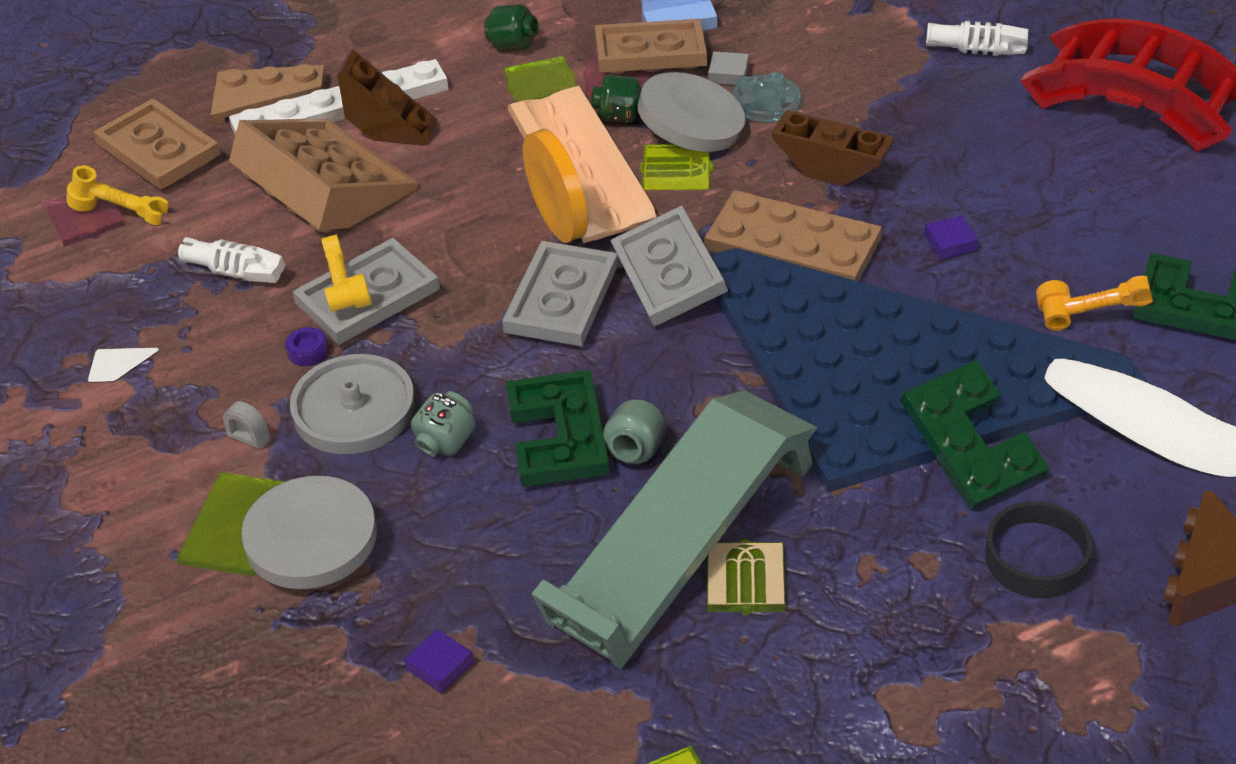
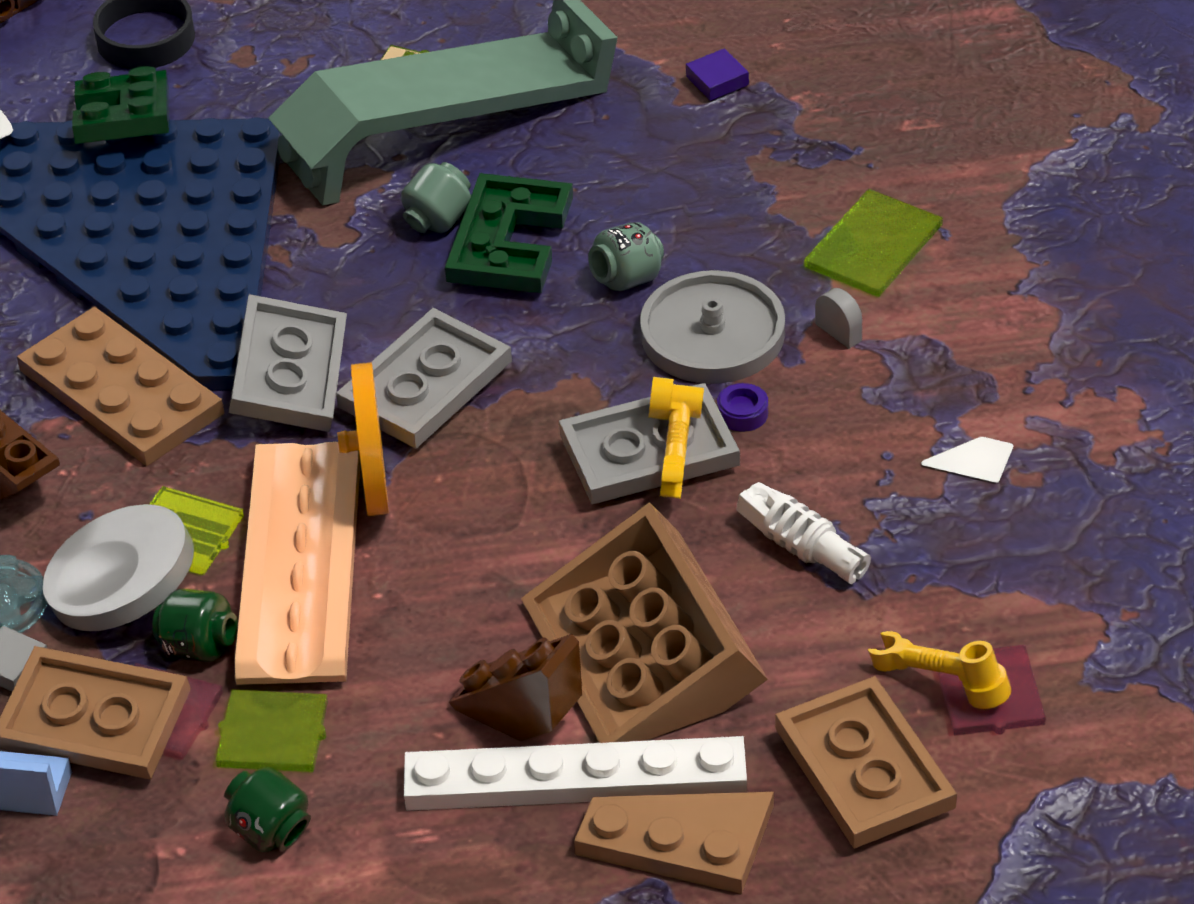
camera: 160 degrees left, 0 degrees up
light grey piece [241,476,377,589] -> none

